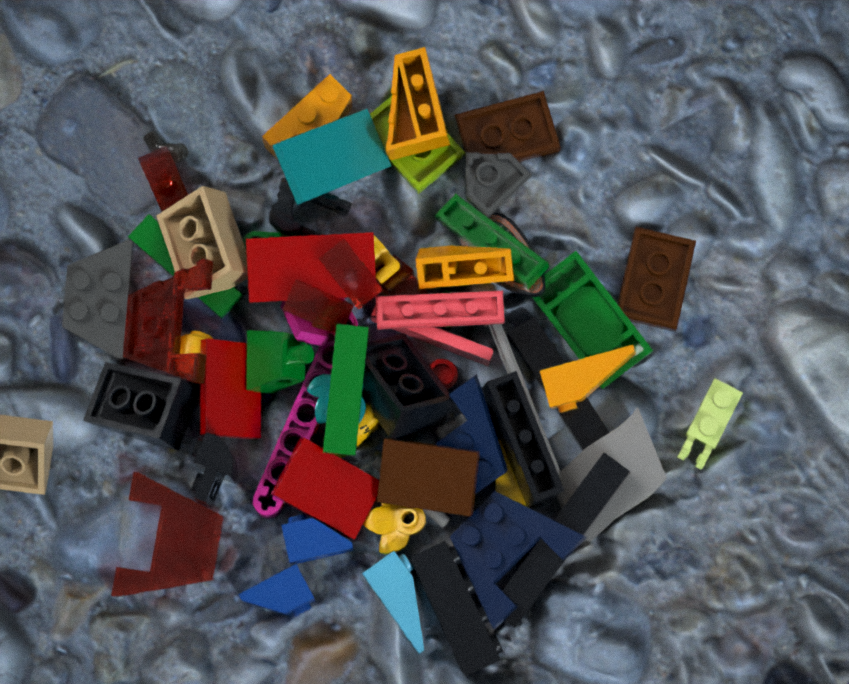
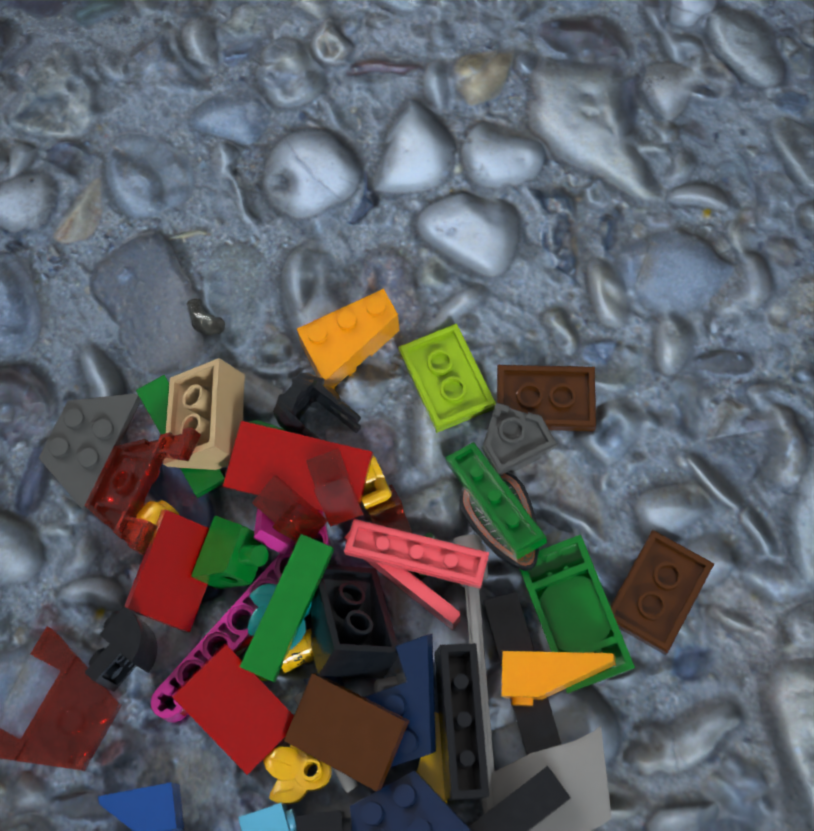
camera: 25 degrees right, 10 degrees down
black slope [83,362,200,451] -> none
clear red slope [138,146,188,212] -> none
teal tile [272,109,391,205] -> none
blue slope [281,514,354,565] -> none
light orange wedge [386,47,450,161] -> none
light orange slope [415,245,514,289] -> none
red plate [429,359,458,390] -> none
yellowish green hinge [677,378,743,470] -> none

